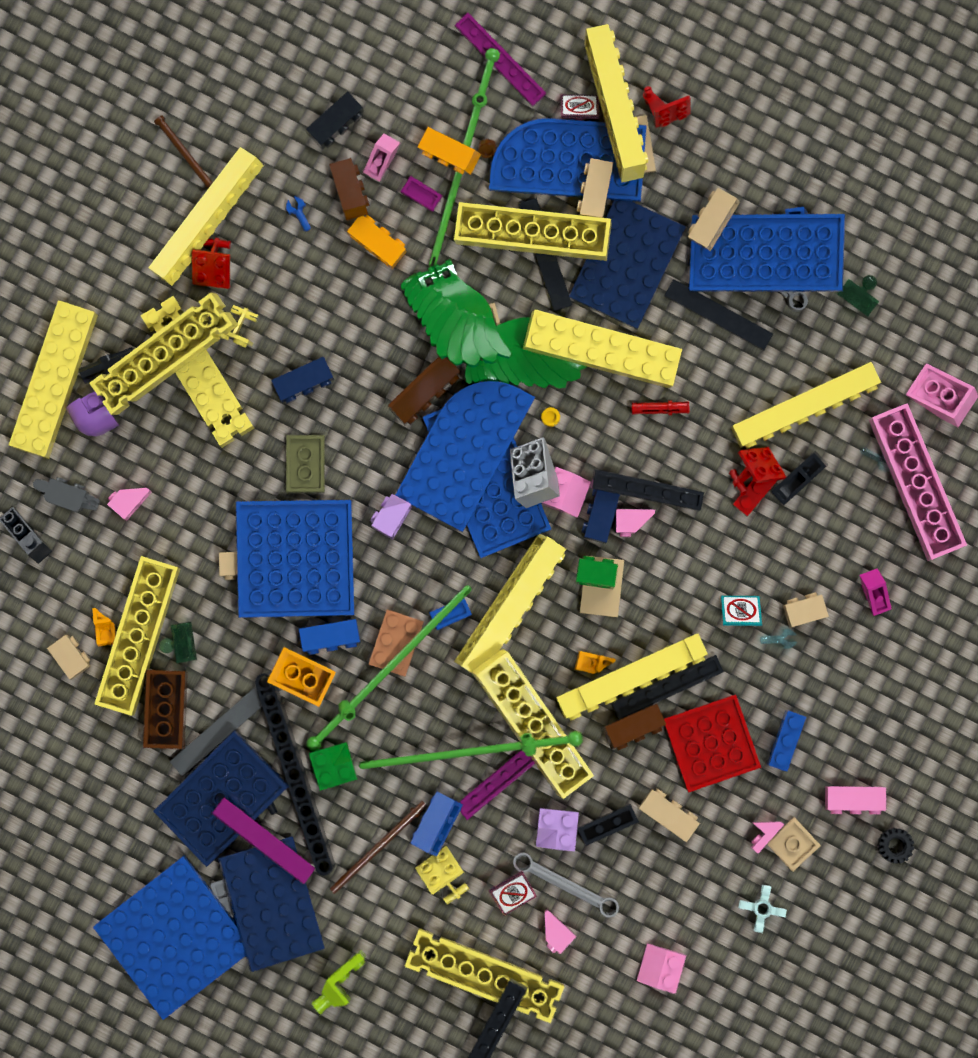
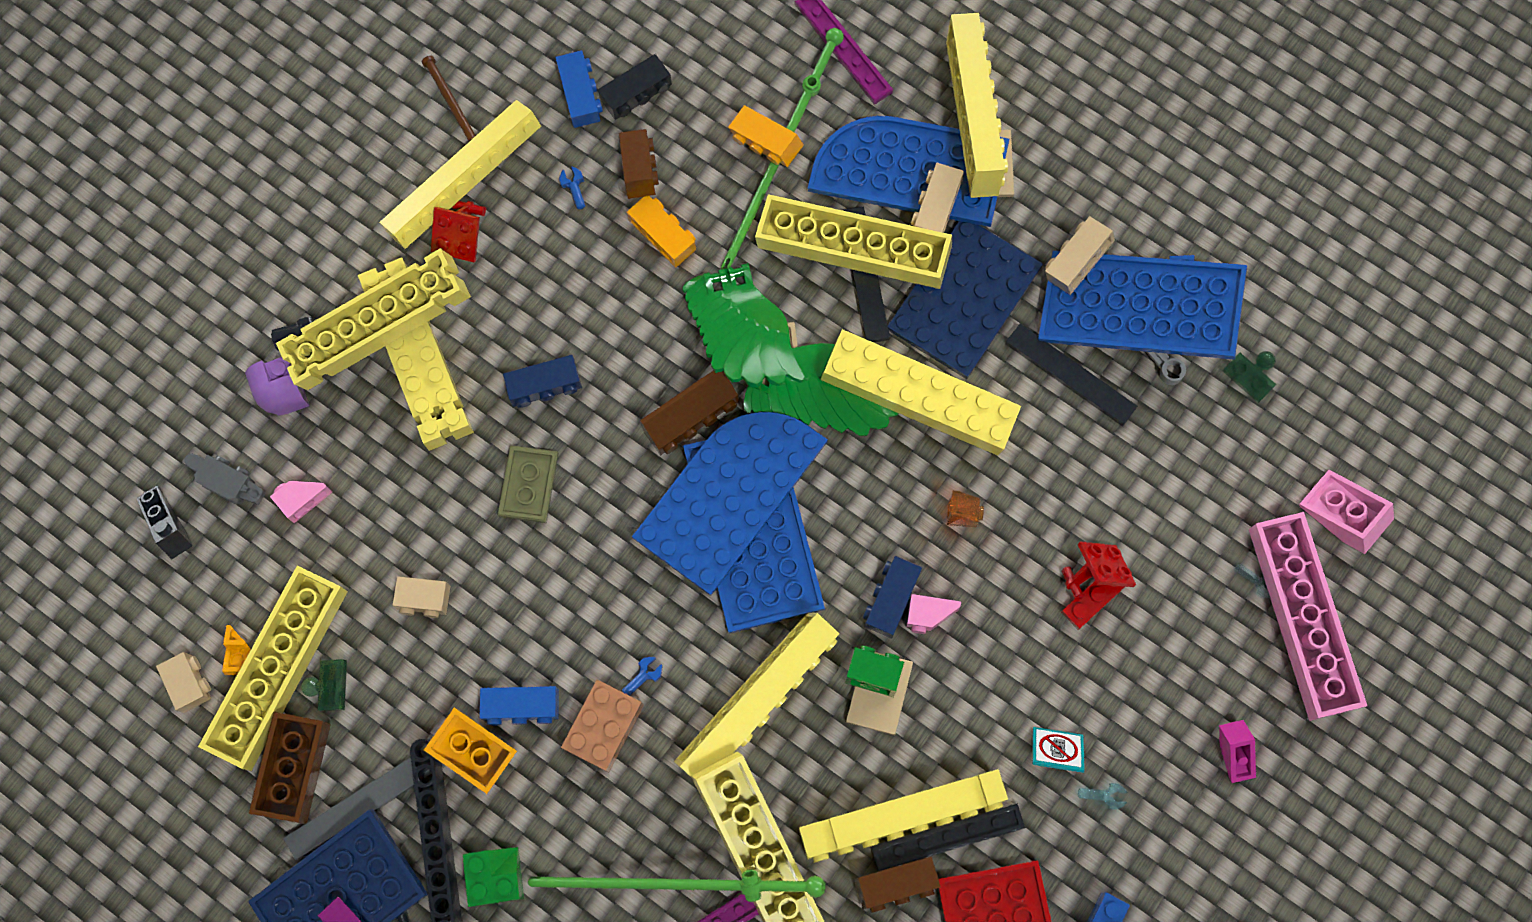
camera: 15 degrees right, 10 degrees down
light yellow brick [9,300,98,459] -> none
light yellow plate [218,305,258,348] -> none
blue plate [236,500,354,618] -> none
bright green bar [306,585,471,751] -> none
bright pink slope [363,134,400,182] -> none
lavender slope [370,494,412,540] -> none
magenta tile [401,176,443,212] -> none
blue tile [429,598,472,630] -> none
reddish brown tile [478,139,497,158] -> none
light grey slope [510,437,560,508] -> none
yellow tile [541,407,560,427] -> none
bright pink slope [542,467,591,518] -> none
piece [560,95,599,121] -> none
light orange slope [574,651,616,674] -> none
black tile [590,469,704,511] -> none
red pin [632,400,689,416] -> none
red plate [643,86,691,128] -> none
light yellow brick [731,362,881,449] -> none
black slope [771,450,828,505] -> none
tan brick [783,592,829,628] -> none
none -> blue brick [556,51,603,128]
none -> blue bar [622,657,663,696]
none -> clear orange slope [947,490,984,528]

